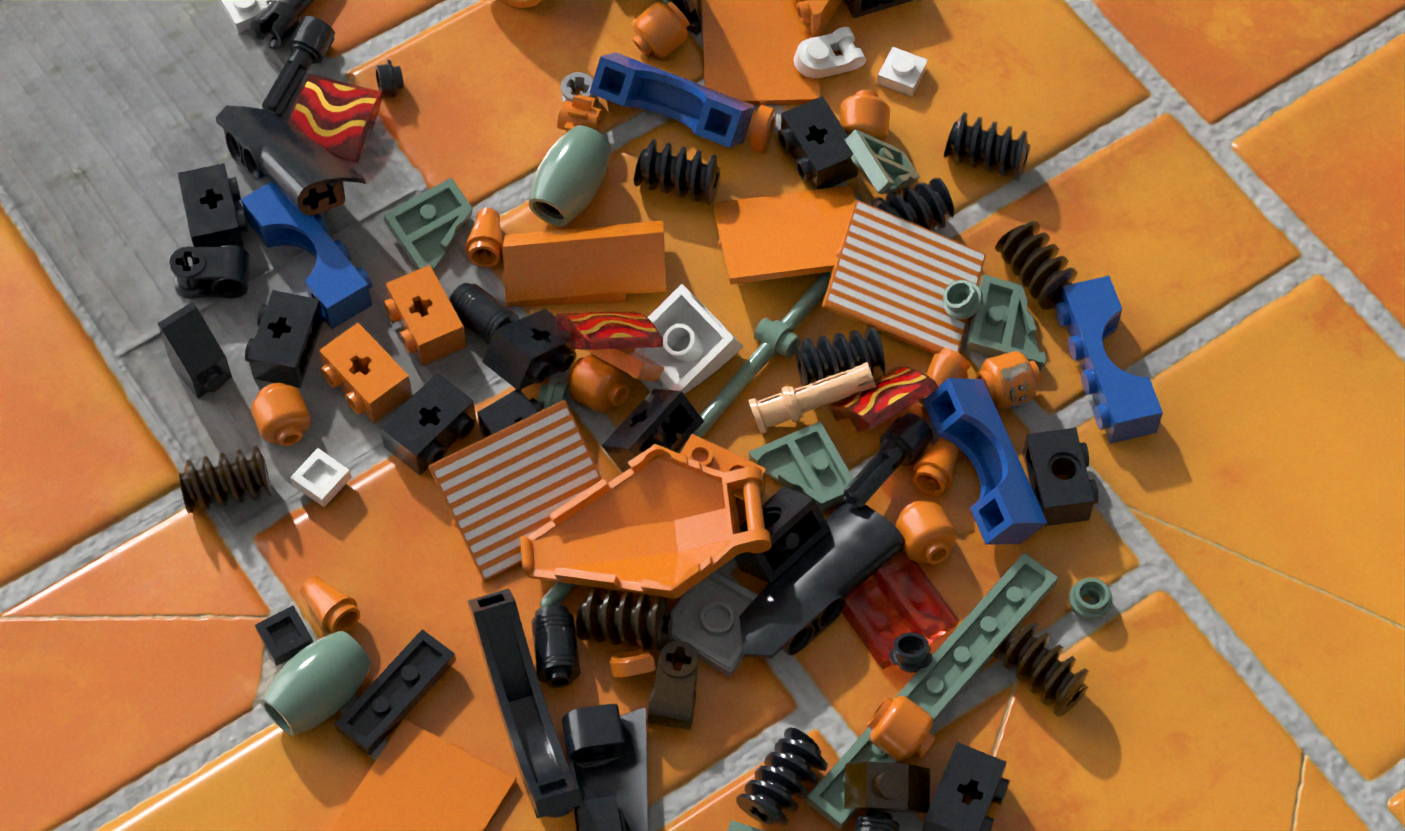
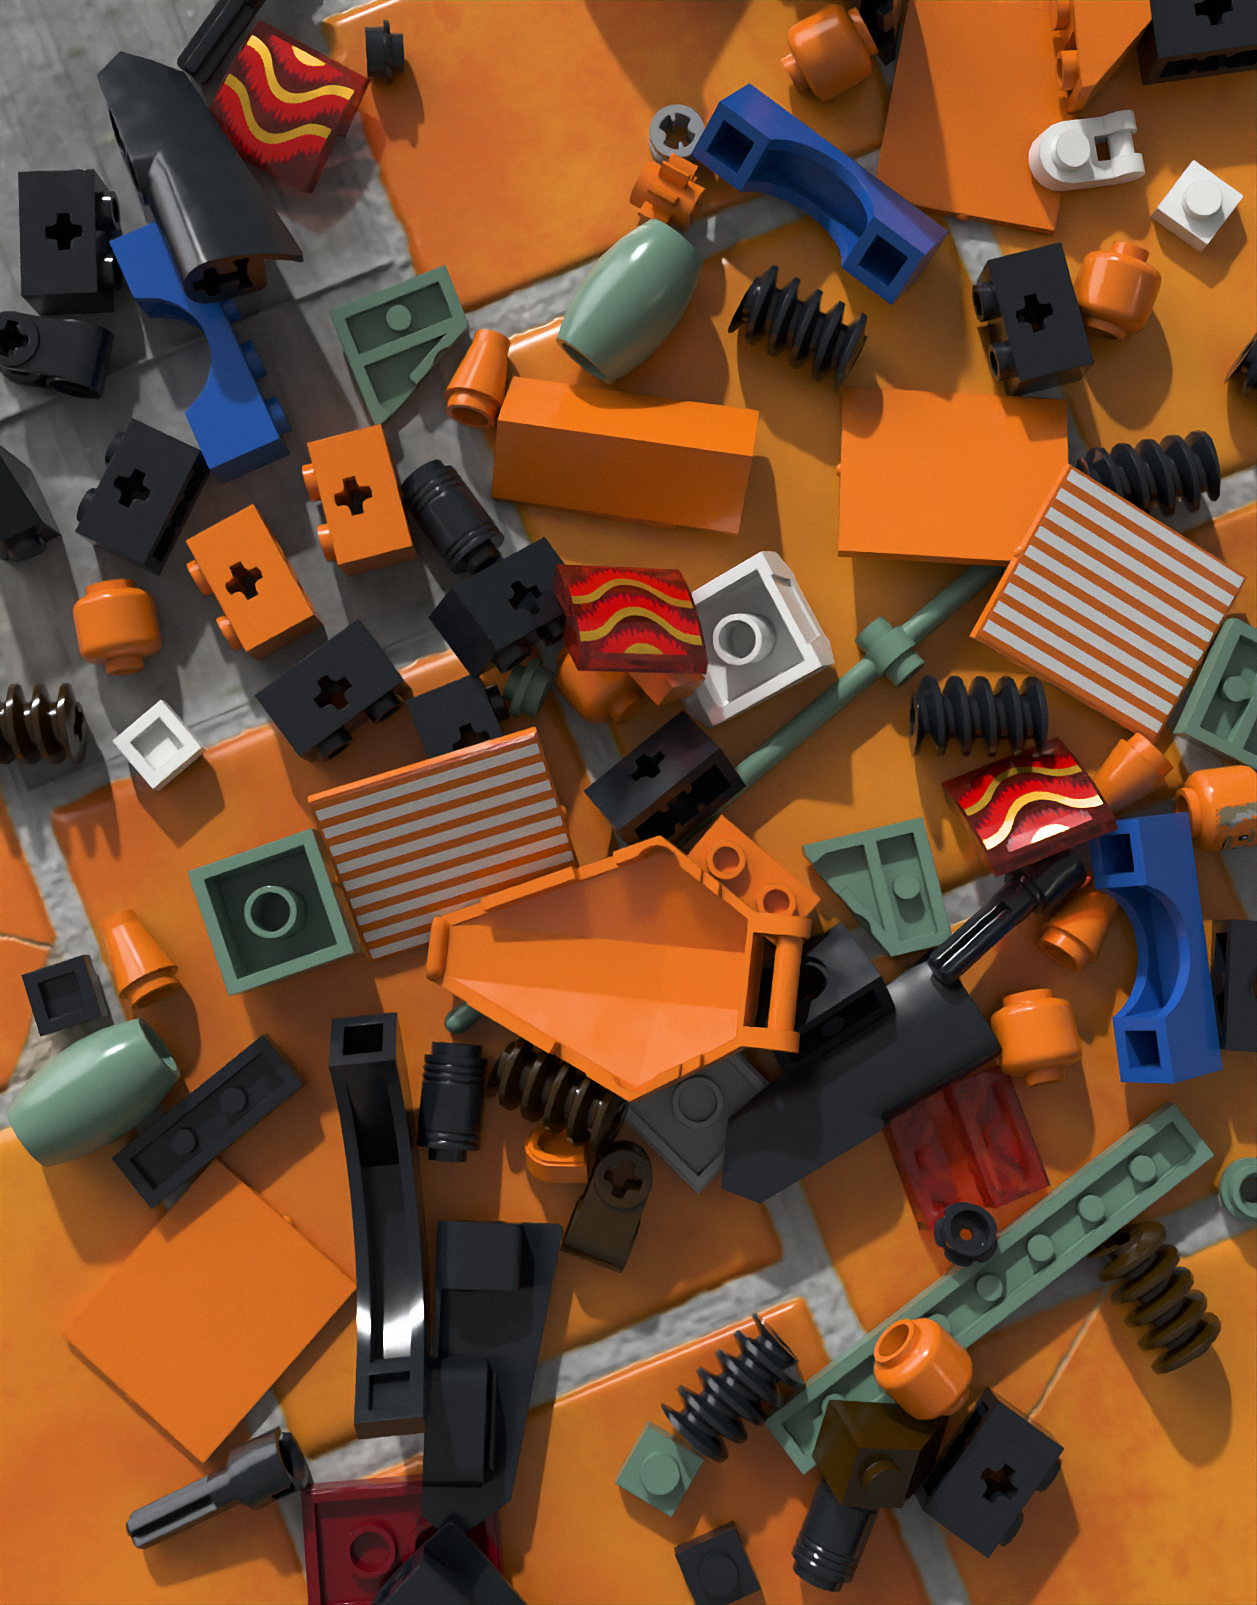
camera: 15 degrees right, 25 degrees up
light nougat pin [749,362,876,434] -> none
orange tile [750,105,777,153] -> none
sand green wing [845,129,920,194] -> none
sand green plate [943,280,983,319] -> none
none -> sand green brick [187,828,365,996]

